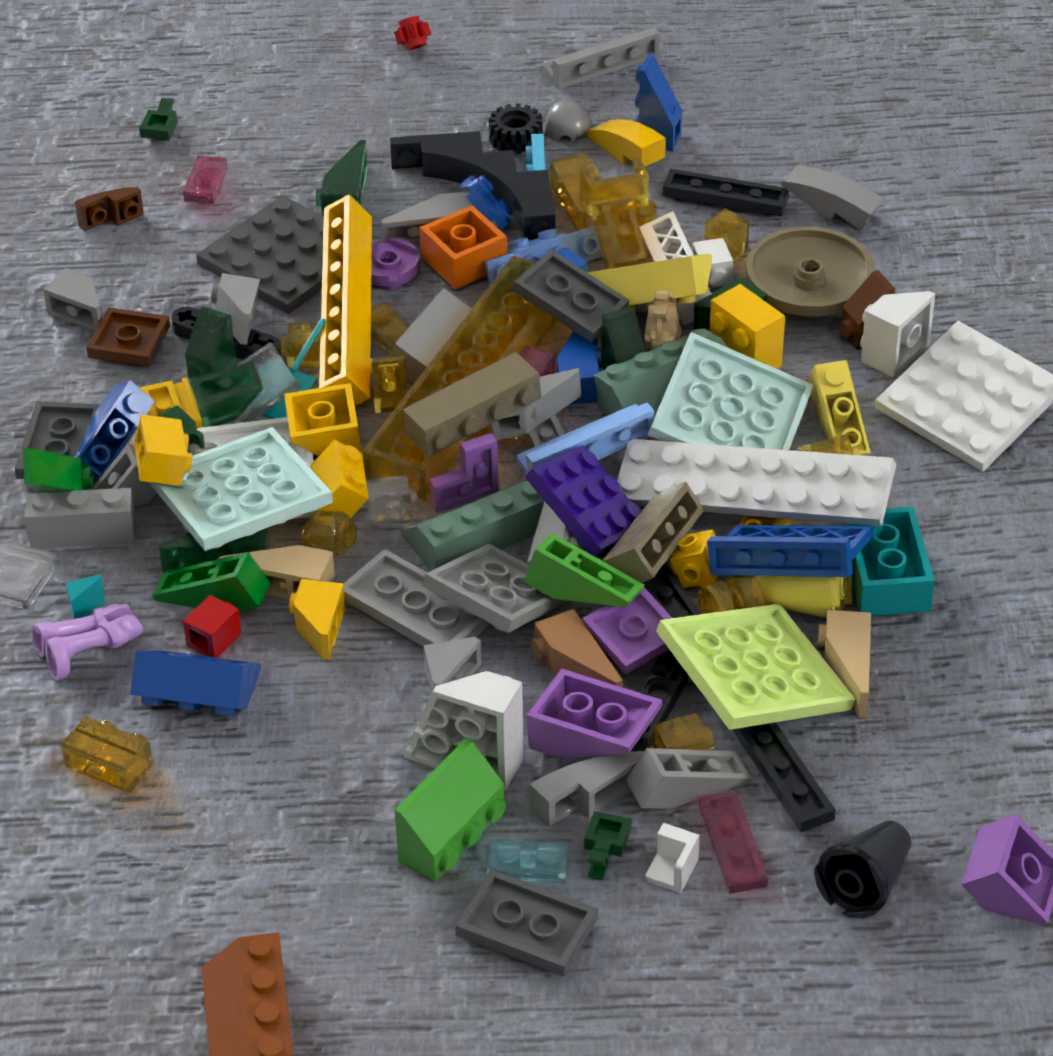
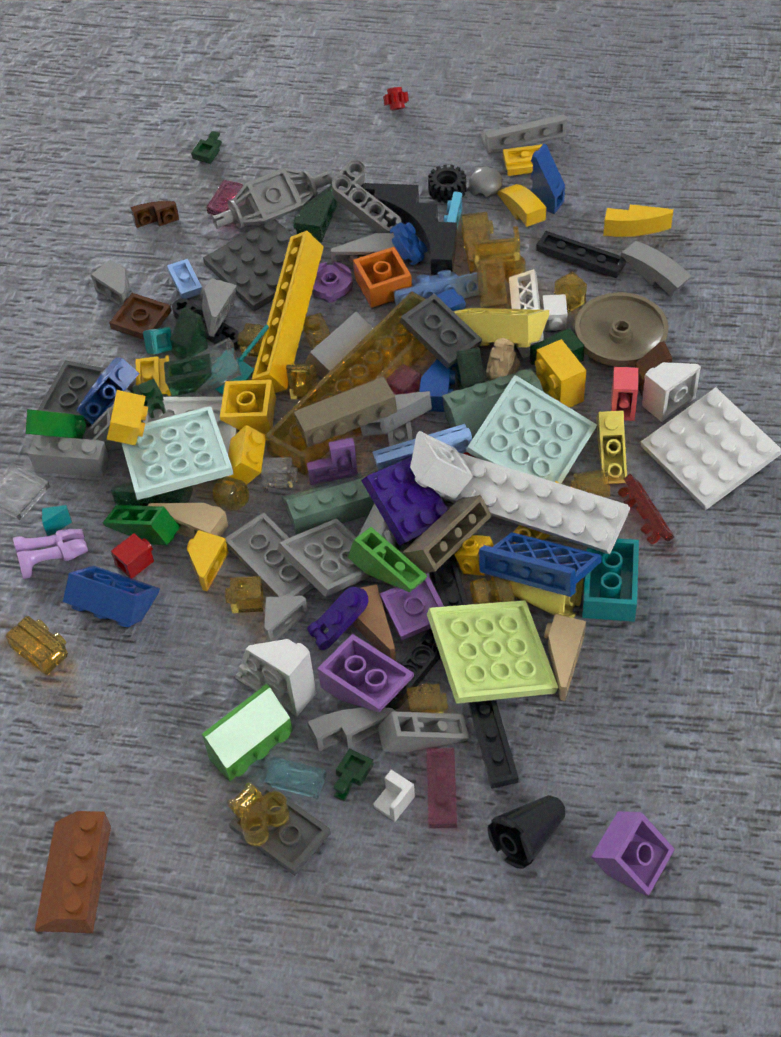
camera: 15 degrees right, 10 degrees up
none -> teal slope [143,327,174,354]
none -> light blue plate [167,259,202,299]
none -> light grey plate [212,168,332,229]
none -> clear yellow brick [225,576,264,613]
none -> clear yellow piece [227,782,290,847]
none -> dark purple plate [307,586,369,650]
none -> light grey beam [332,160,402,233]
none -> white slope [410,431,473,499]
none -> yellow plate [503,144,543,176]
none -> yellow slope [603,204,674,237]
none -> coral brick [611,367,638,421]
none -> clear red plate [617,474,675,544]

